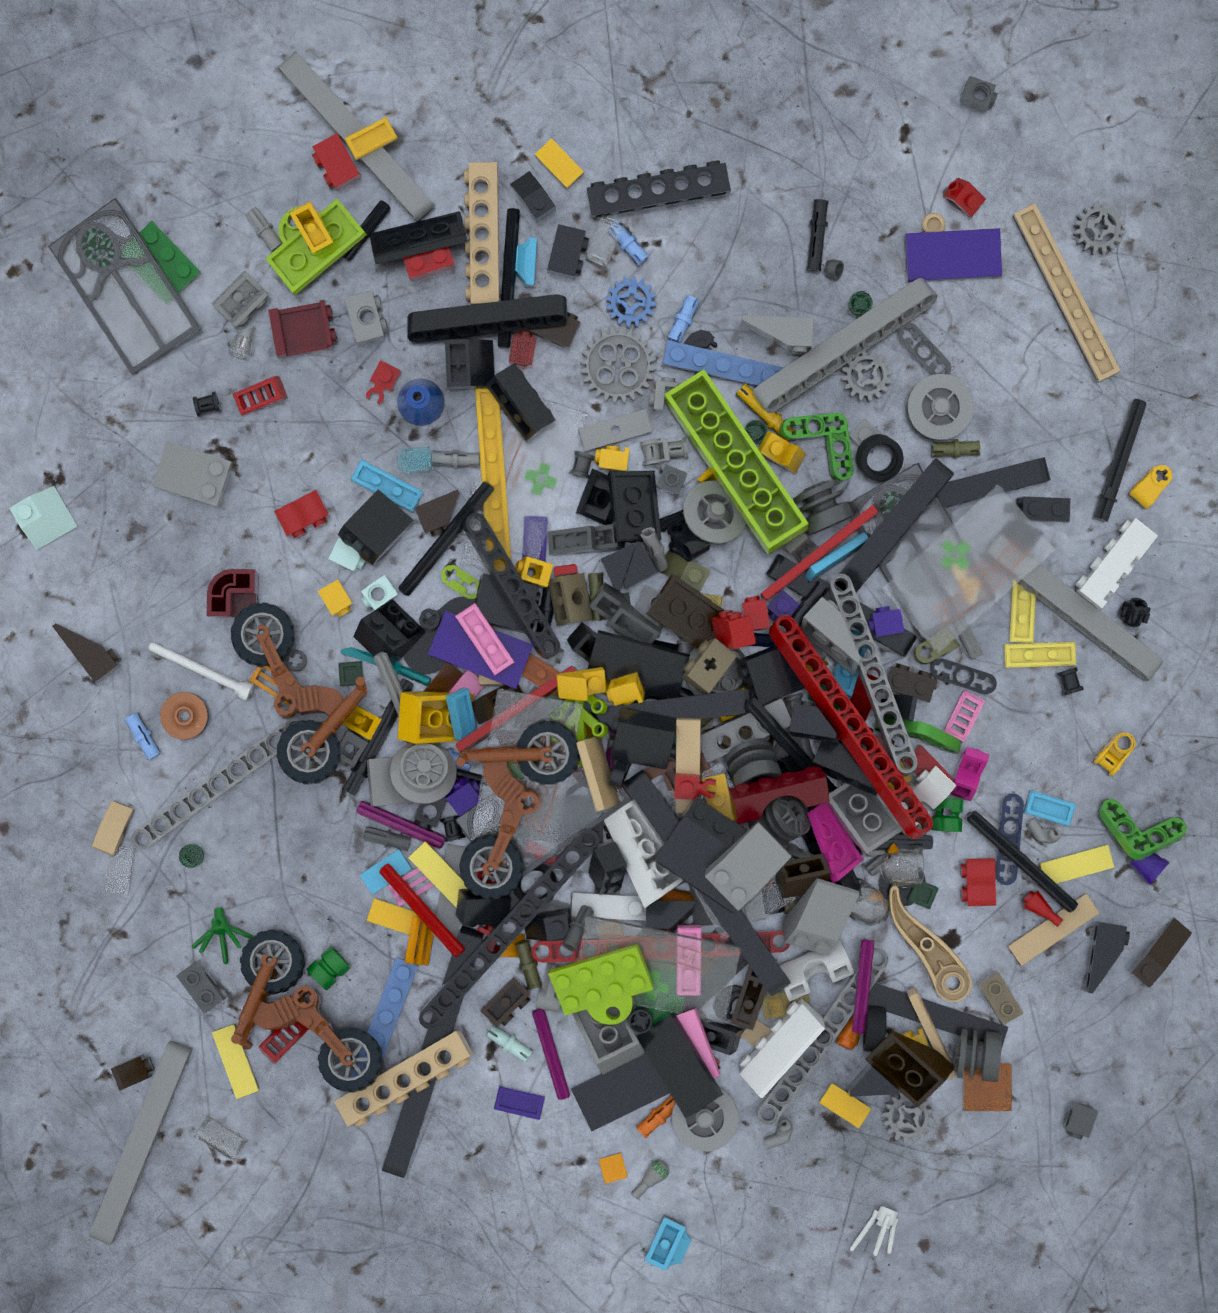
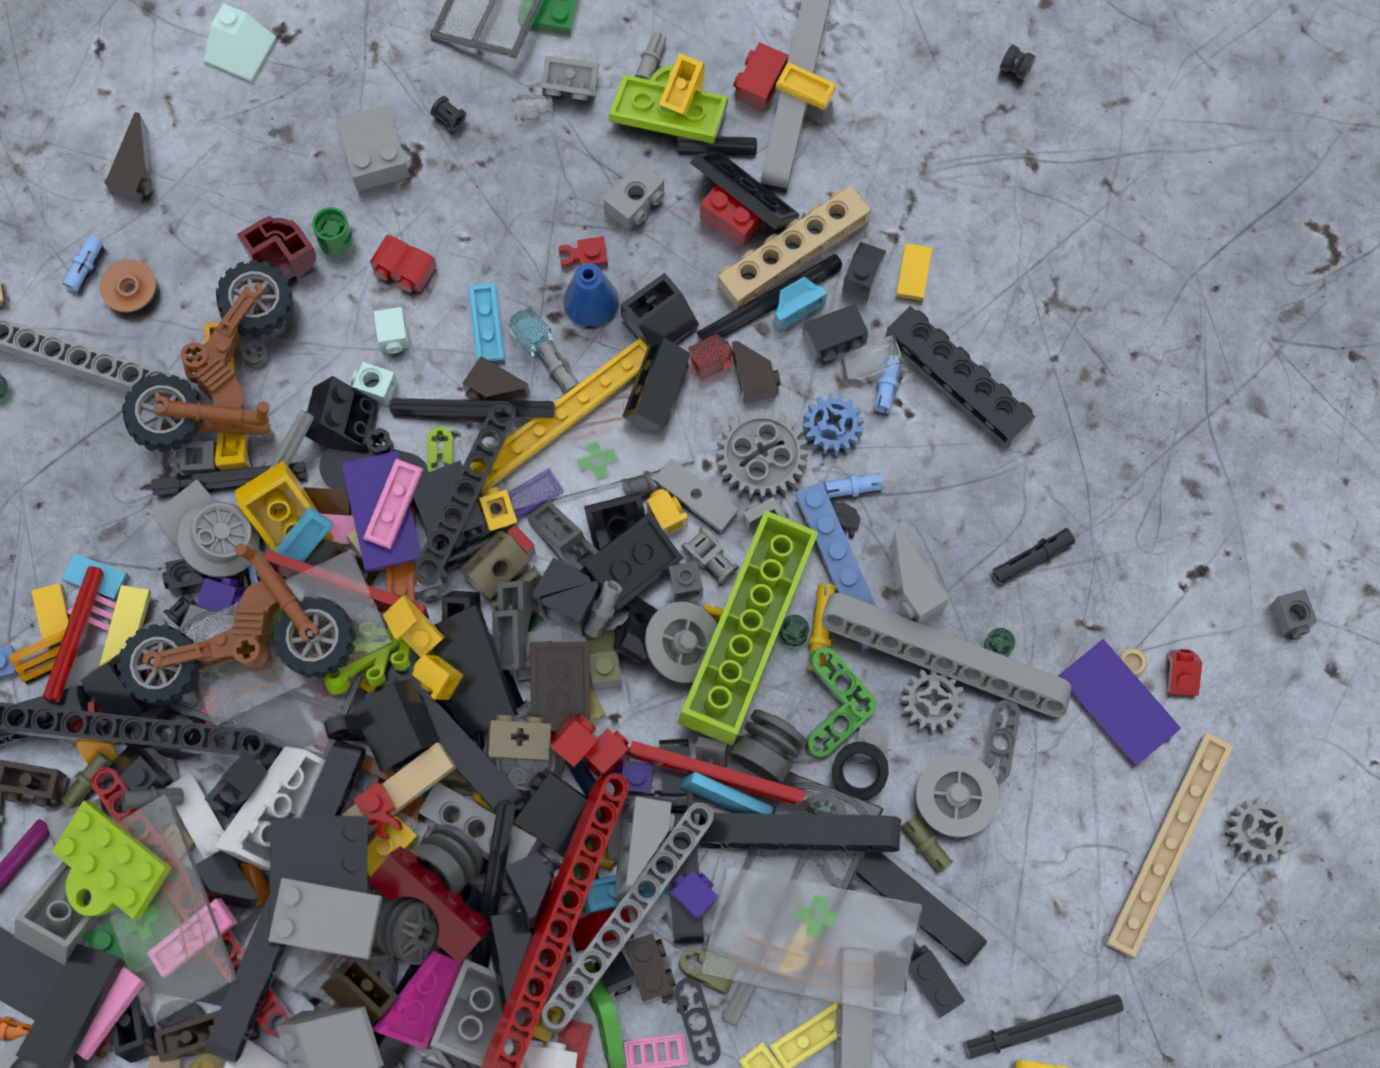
camera: 50 degrees right, 15 degrees down
white piece [148,642,255,701] -> none
red slope [233,376,287,416] -> none
dark red panel [268,300,337,359] -> none
yellow brick [318,579,354,618] -> none
black brick [337,489,414,565] -> none
dark green tile [338,661,364,686] -> none
teal sword [341,647,431,686] -> none
magenta axle [356,801,445,849] -> none
dark grey axle [363,827,411,852] -> none
black beam [407,294,567,343] -> none
tan tile [577,737,620,811] -> none
black wheel [629,1006,653,1034] -> none
yellow slope [758,431,806,474] -> none
dark grey hinge [824,259,844,279] -> none
none -> green wheel [312,207,354,256]

